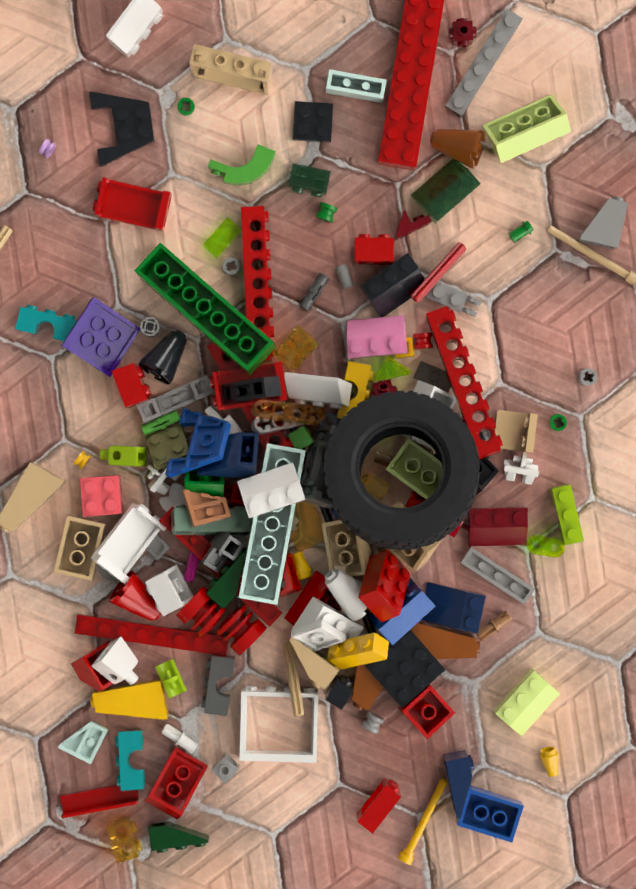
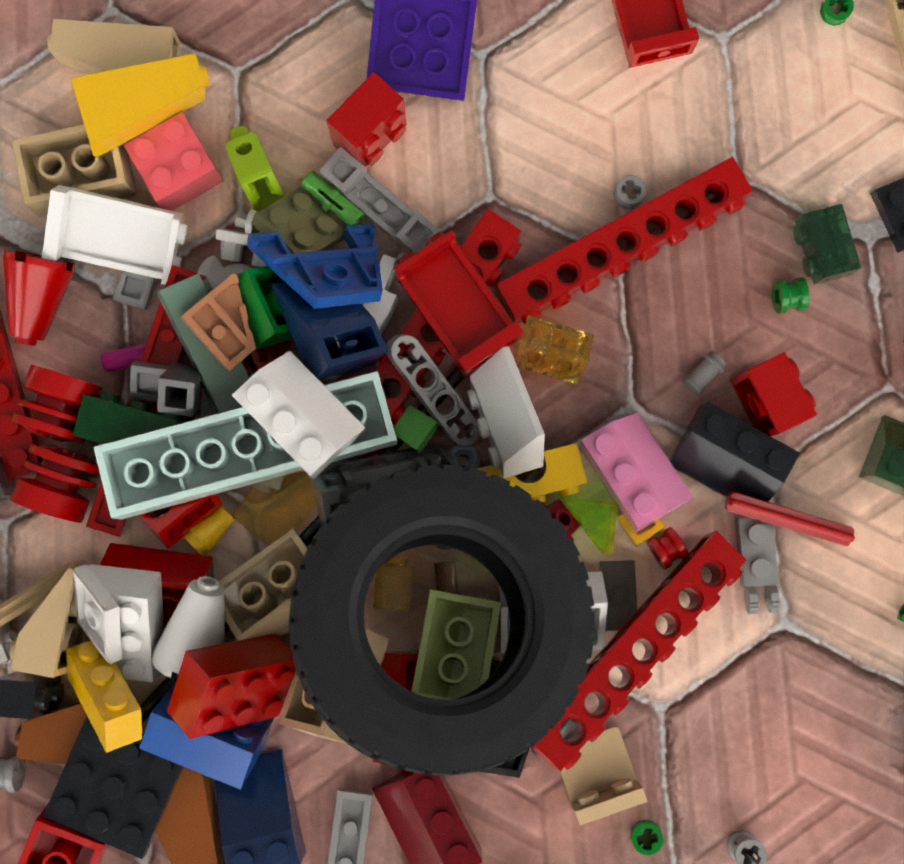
camera: 65 degrees right, 5 degrees down
yellow bush [73,451,91,470] -> none
green brick [134,242,276,375] -> none
black cone [138,330,187,385] -> none
light grey wheel [140,317,161,337] -> none
white brick [145,564,194,616] -> none
clear neon green plate [202,217,242,258] -> none
bright green arch [208,144,276,186] -> none
black slope [221,376,282,404] -> none
clear orange beam [251,399,325,425] -> none
dark grey pin [299,272,330,311] -> none
dark red slope [395,209,432,240] -> none
white hips [503,452,539,485] -> none
none -> yellow slope [70,53,210,157]

